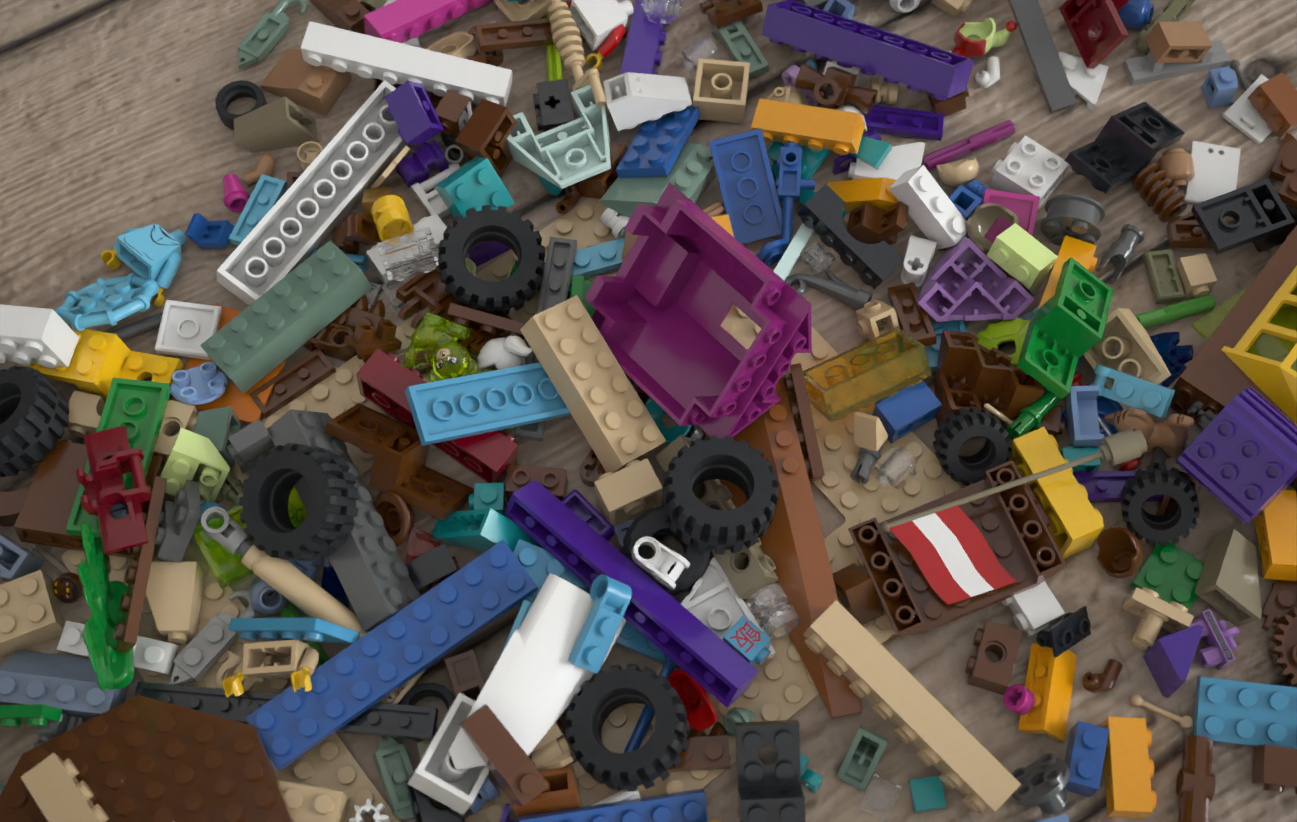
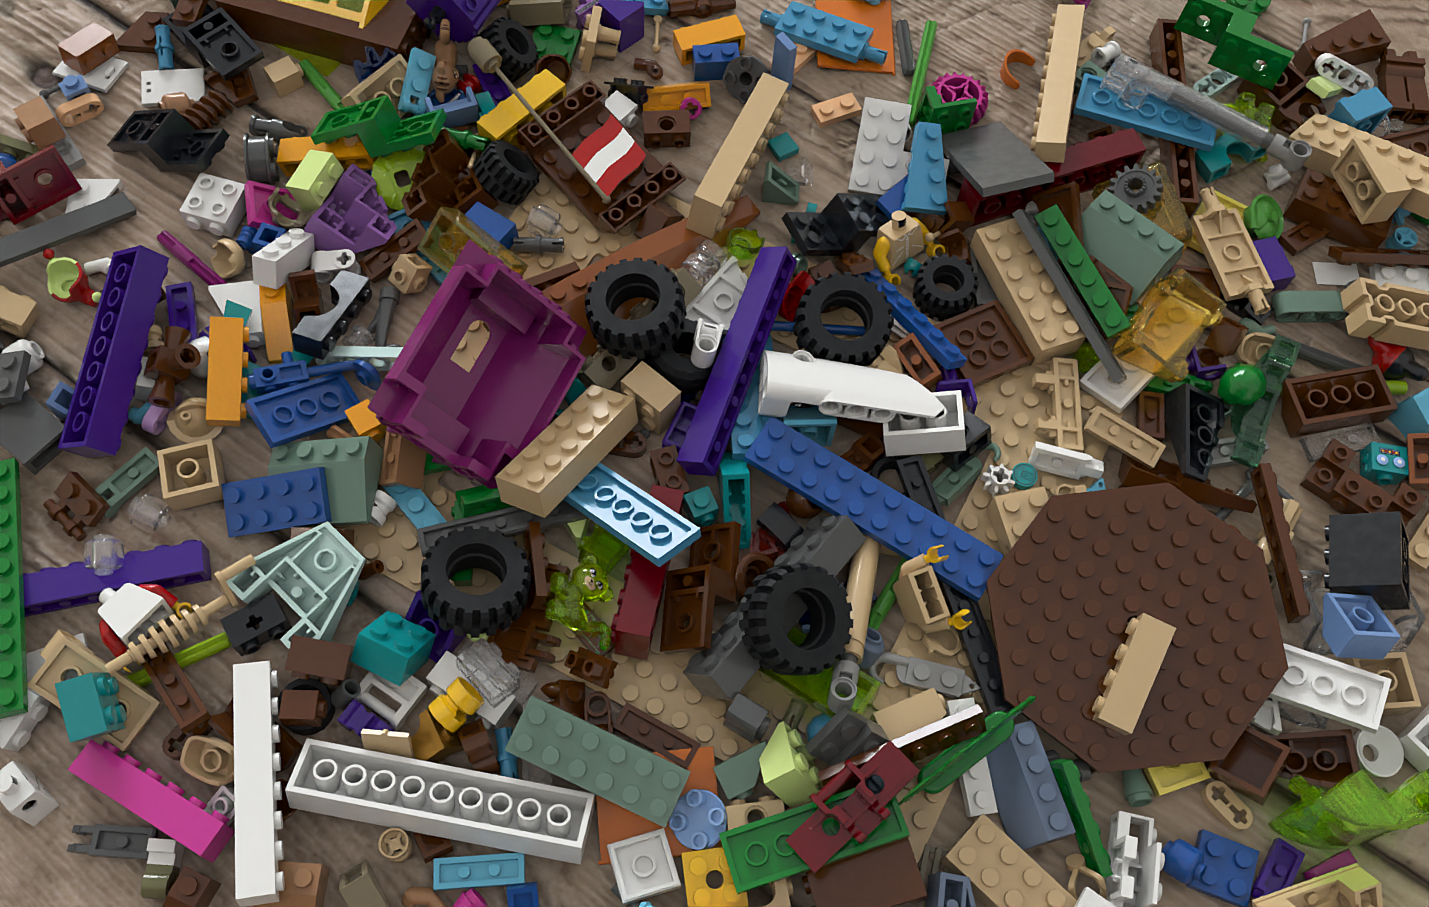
camera: 120 degrees left, 0 degrees up
reddish brown tile [53,572,83,603] -> none
dark azure wing [229,618,360,644] -> none
dark purple brick [384,81,444,146] -> none
reddish brown slope [459,704,549,807] -> none
white hair [477,336,532,371] -> none
dark azure plate [568,575,632,674] -> none
white slope [603,72,692,131] -> none
dark azure brick [723,615,771,666] -> none
tan slope [854,411,888,451] -> none
olive plate [1143,249,1185,304] -> none
none -> light nougat beam [55,93,104,127]
none -> dark azure pin [154,25,175,70]
none -> clear neon green hair [726,227,765,260]
none -> reddish brown plate [835,251,874,275]

